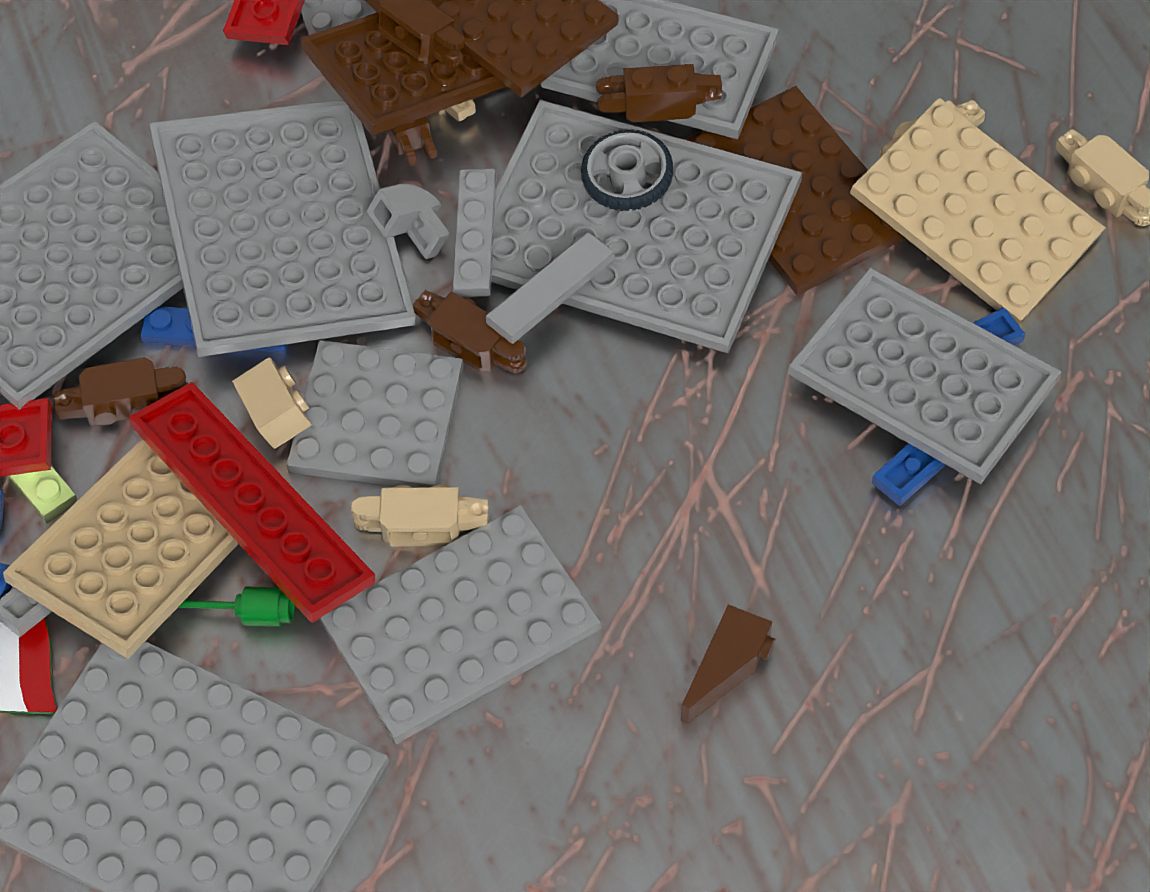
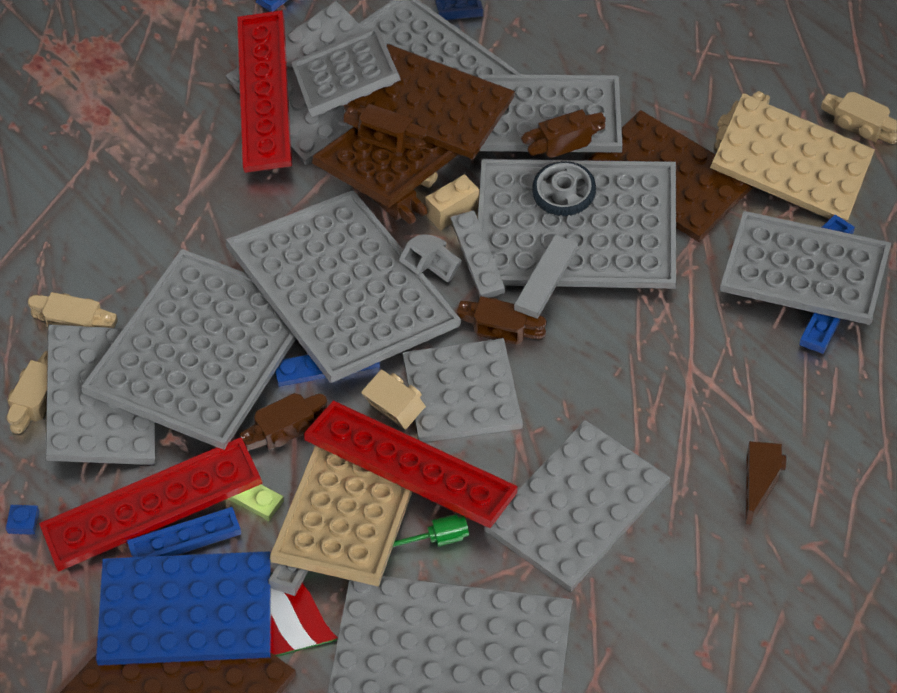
camera: 20 degrees left, 5 degrees down
tan hinge [350,485,489,547] -> none
none -> tan brick [425,174,479,231]

